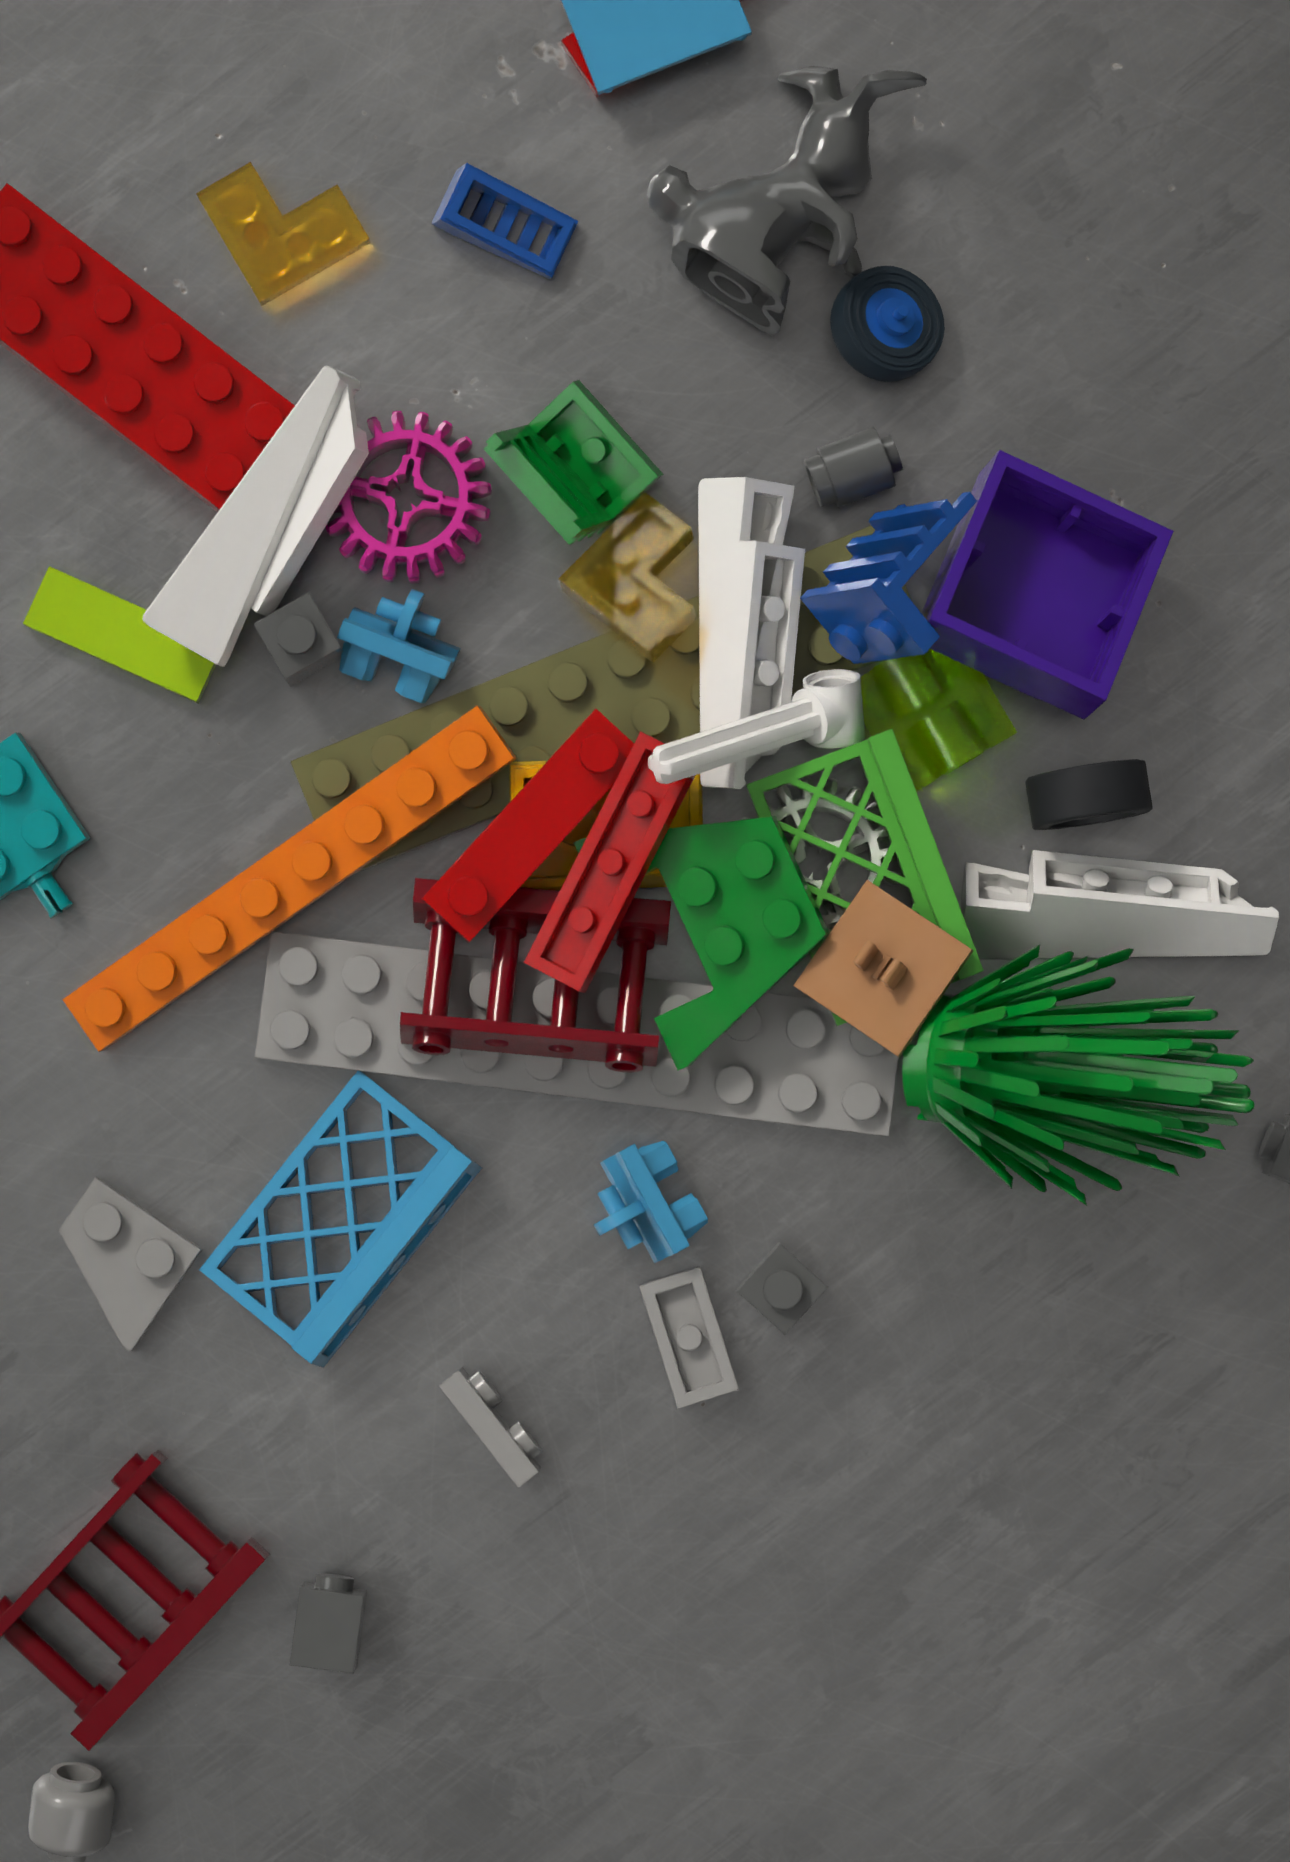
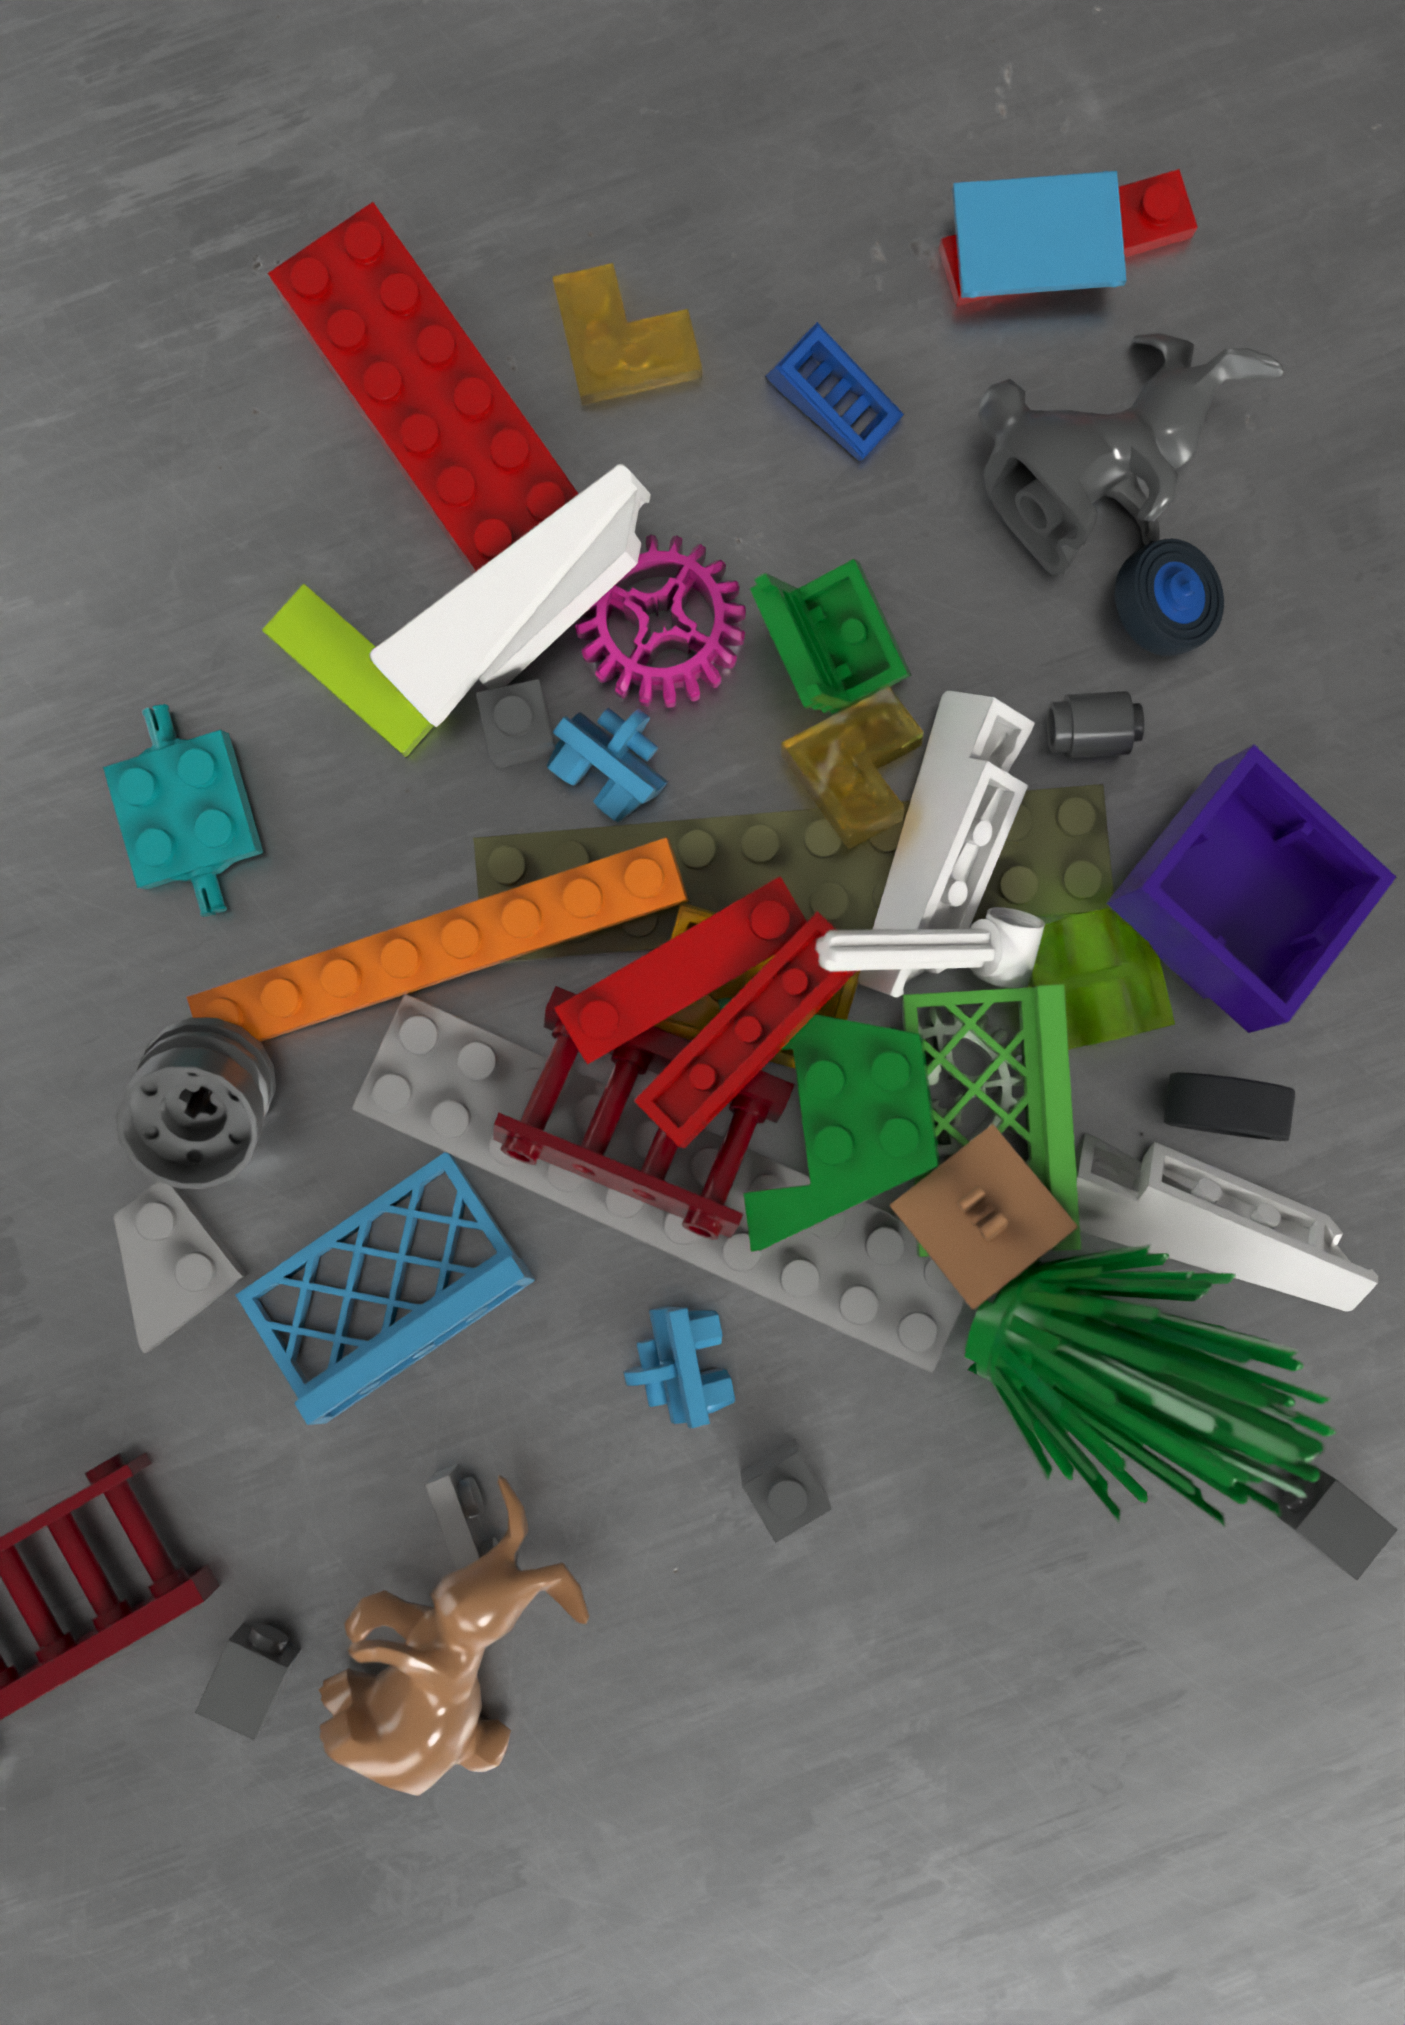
camera: 20 degrees right, 0 degrees up
light grey plate [639,1266,739,1409] -> none
blue plate [800,491,977,664] -> none
none -> dark grey wheel [116,1018,276,1189]
none -> medium nougat animal [318,1475,589,1796]

